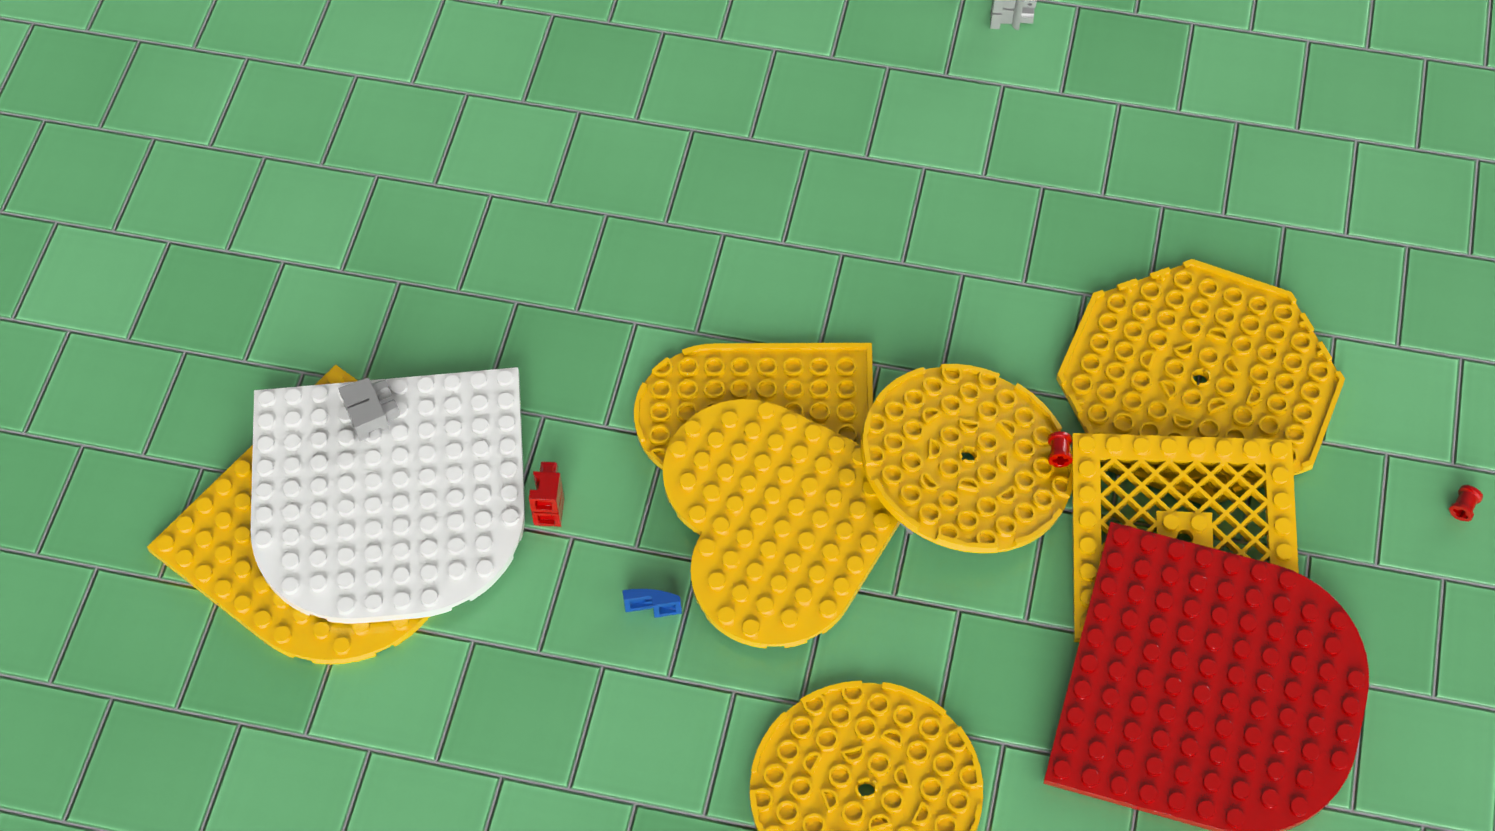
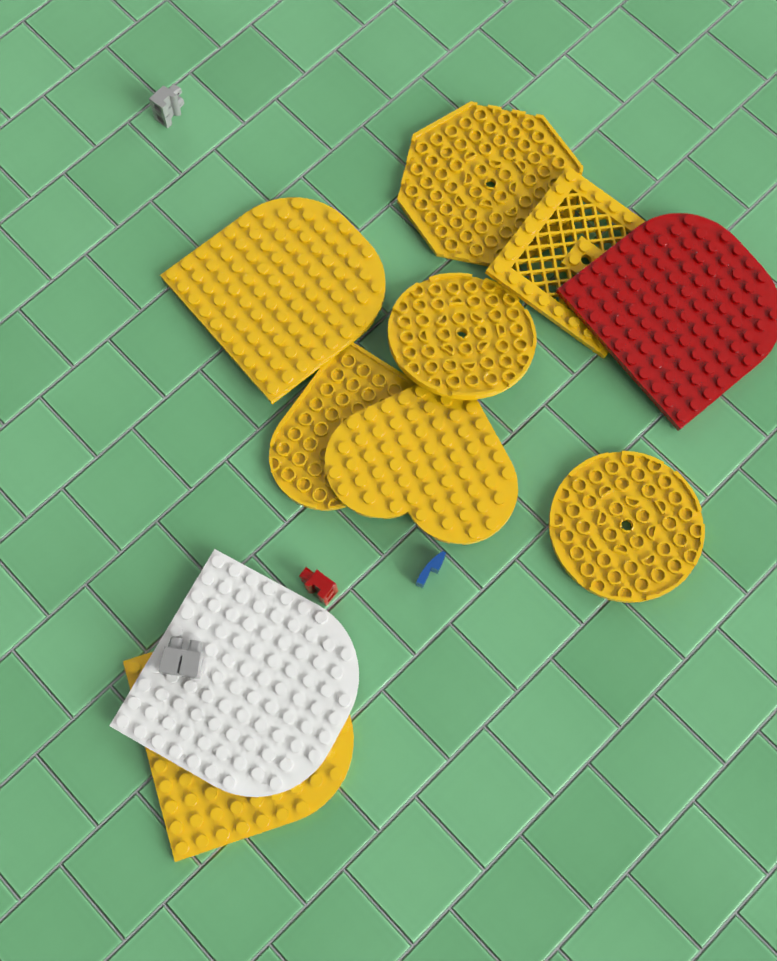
camera: 60 degrees left, 15 degrees up
red bush [1048,431,1073,468] -> none
red bush [1449,485,1483,522] -> none
none -> yellow plate [160,197,386,404]

